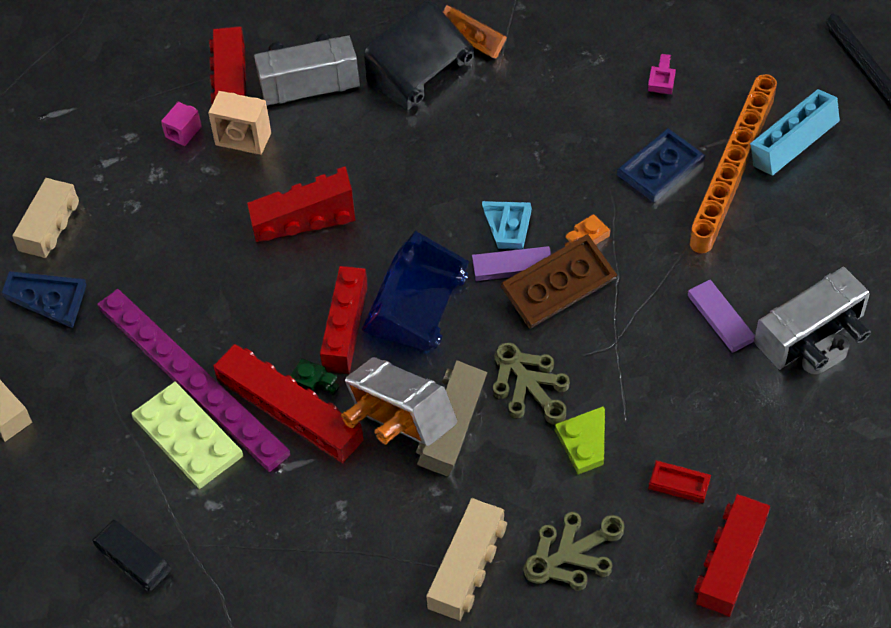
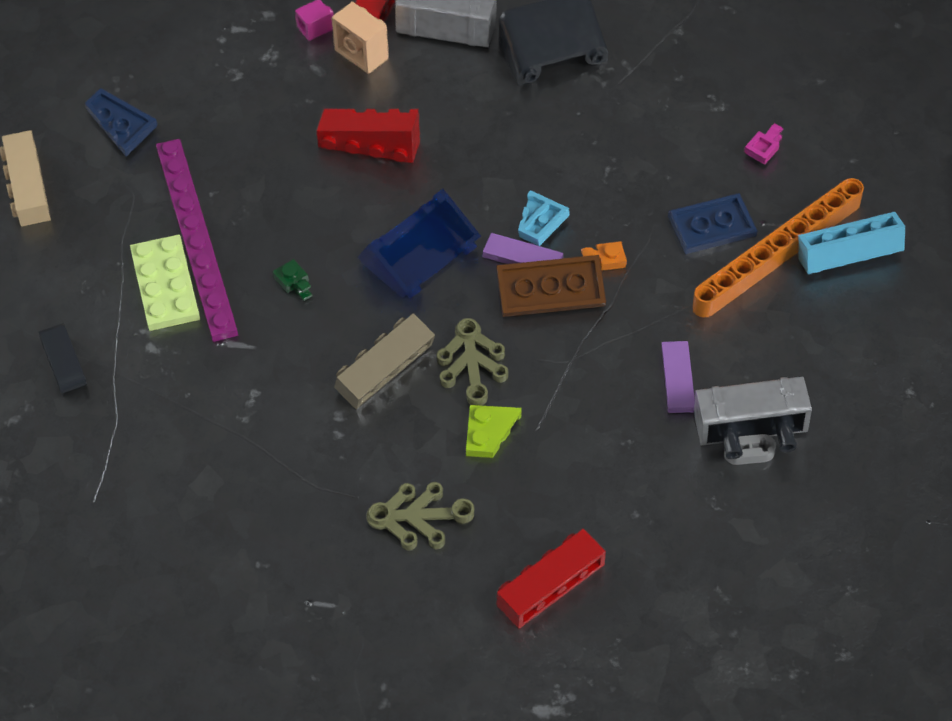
camera: 25 degrees right, 0 degrees up
tan brick [13,178,79,258] -> none
red brick [213,344,364,463] -> none
red brick [320,266,368,374] -> none
flat silver piece [341,357,457,446] -> none
tan brick [427,498,507,621] -> none
orange plate [443,5,507,59] -> none
red tile [648,460,711,504] -> none

